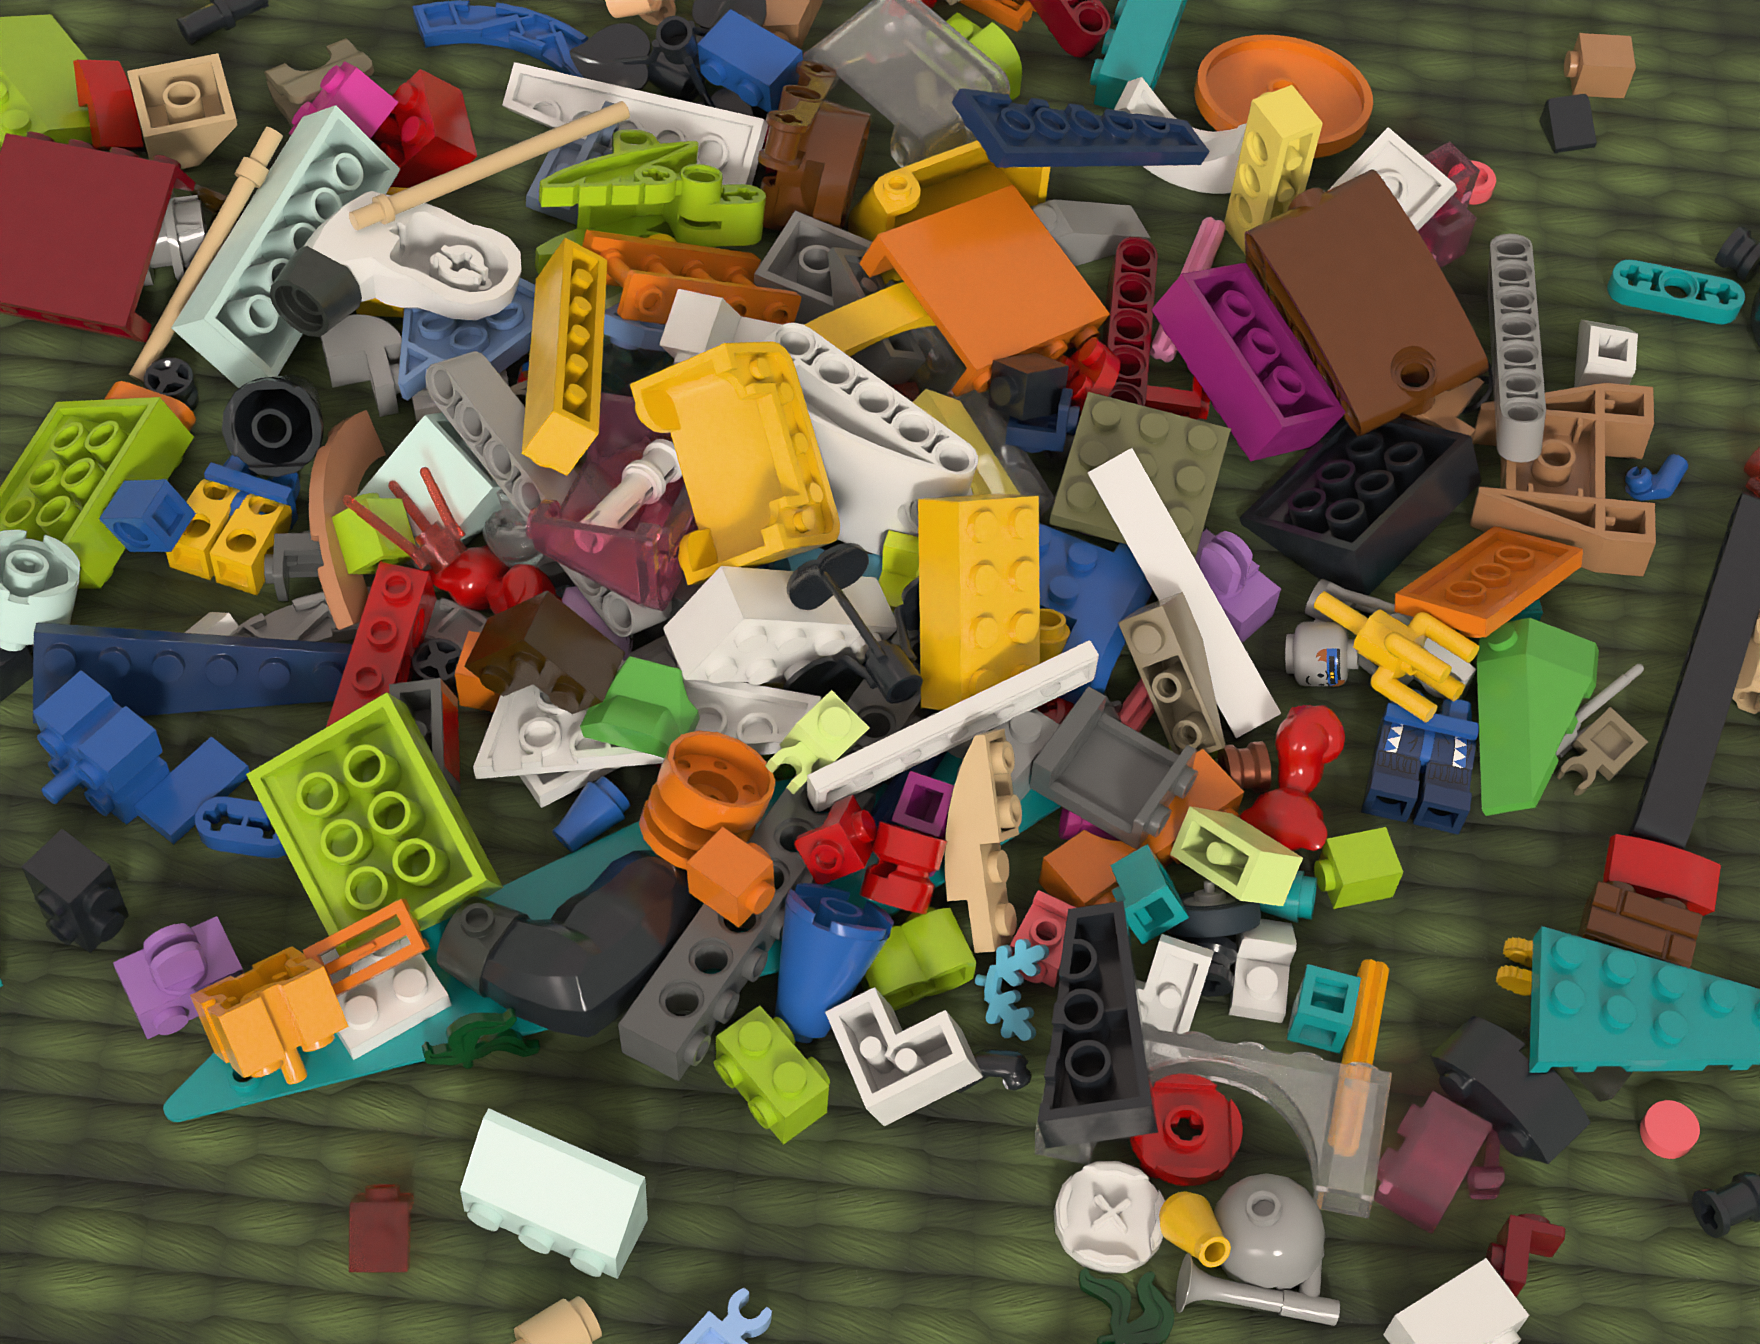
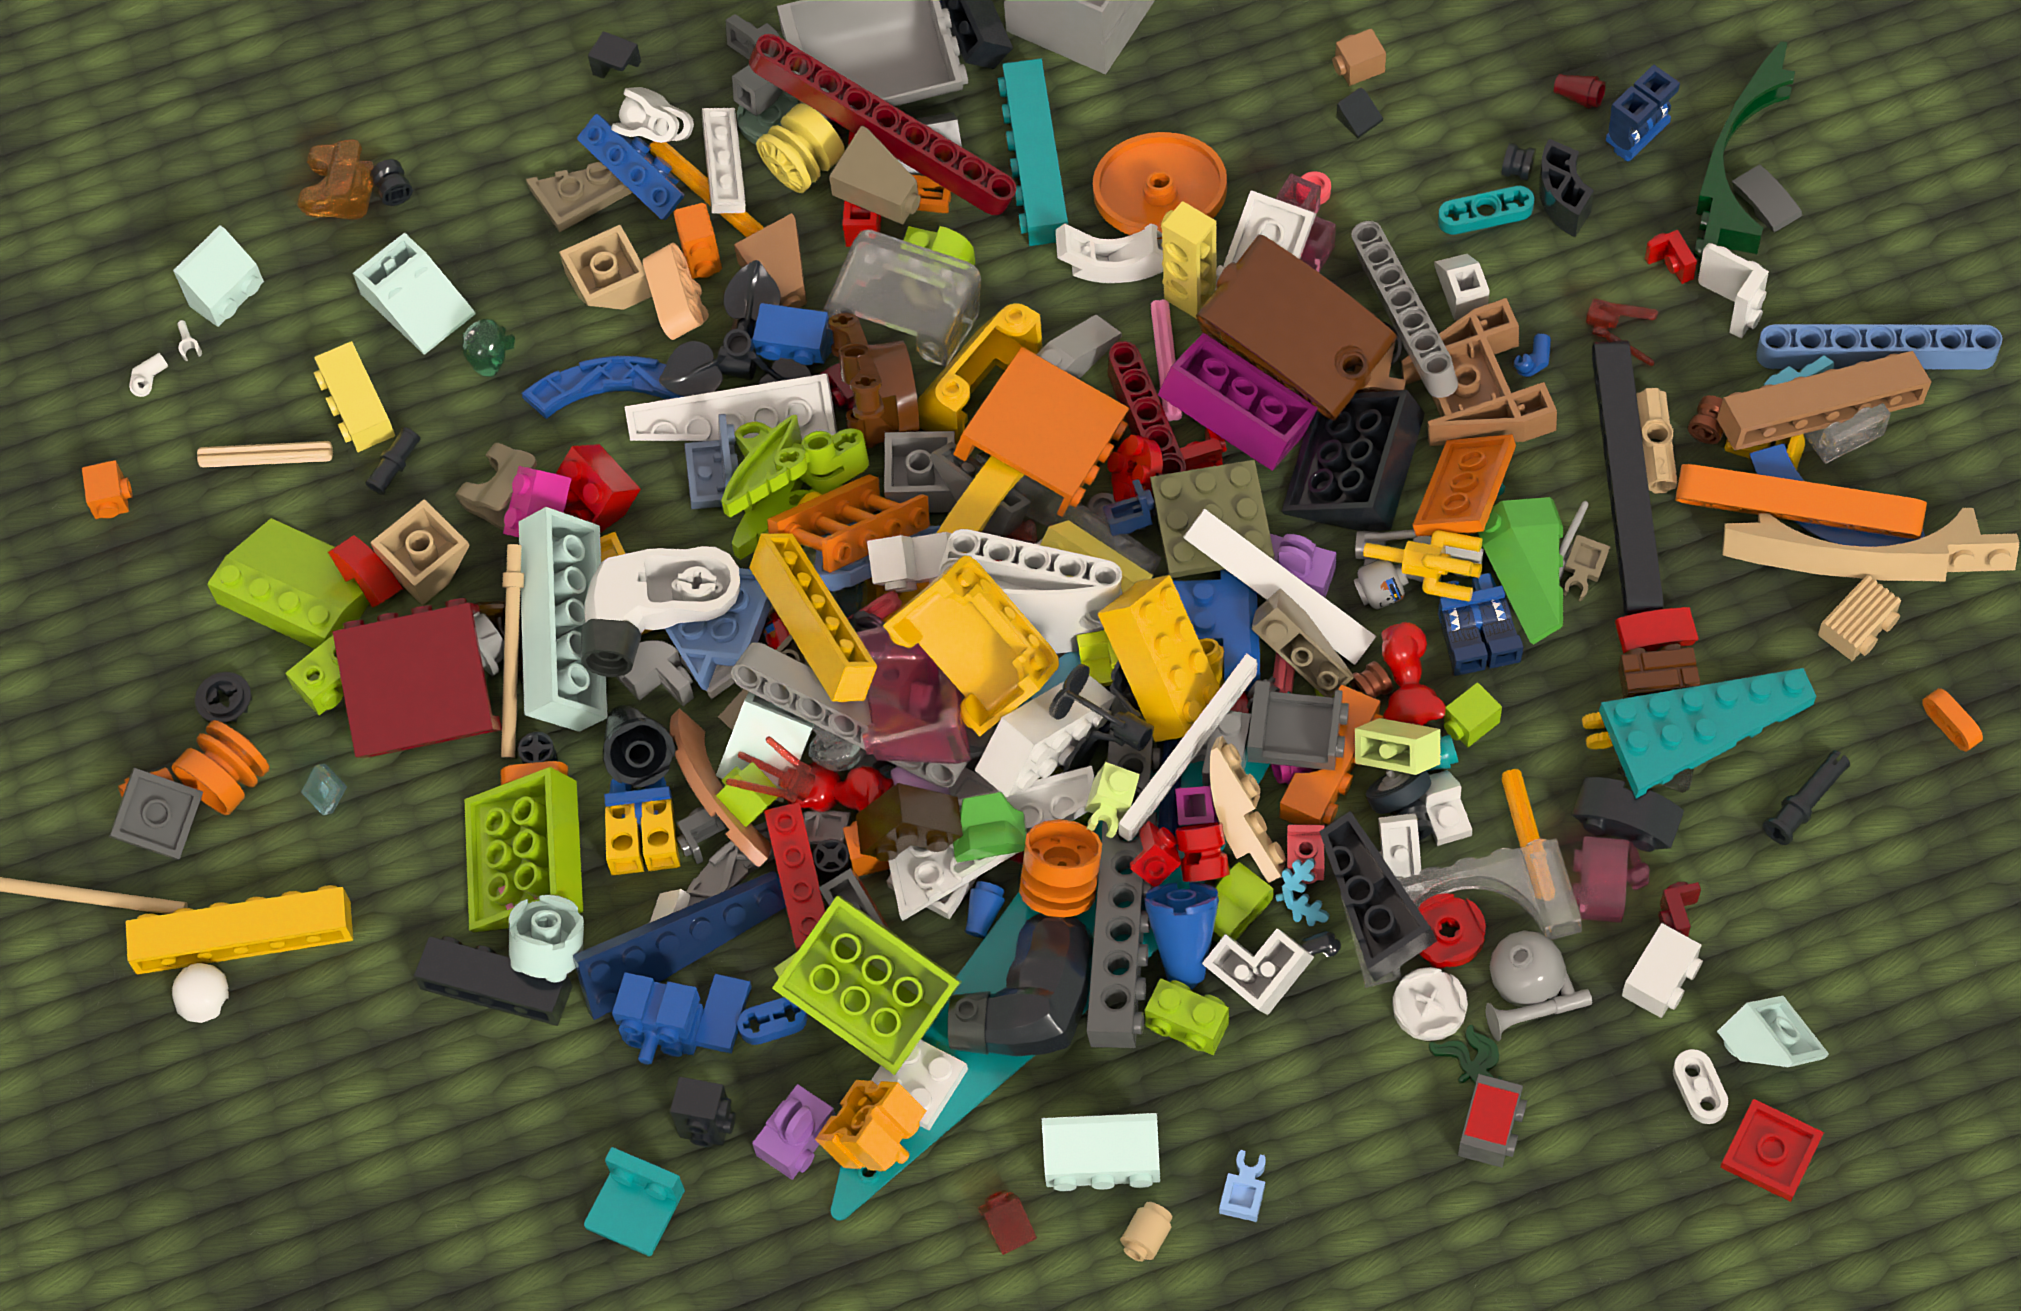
camera: 15 degrees left, 5 degrees up
blue brick [99,479,196,552] -> none
orange tile [302,899,430,997] -> none
tan bar [349,101,630,231] -> none
dark green piece [422,1008,540,1069] -> none
white pin [576,439,683,550] -> none
orange brick [686,827,775,927] -> none
dark blue wing [952,88,1210,168] -> none
black brick [988,352,1069,421] -> none
teal brick [1110,844,1189,944] -> none
yellow cone [1159,1191,1231,1267] -> none
teal brick [1286,964,1361,1054] -> none
coral tile [1640,1100,1700,1159] -> none

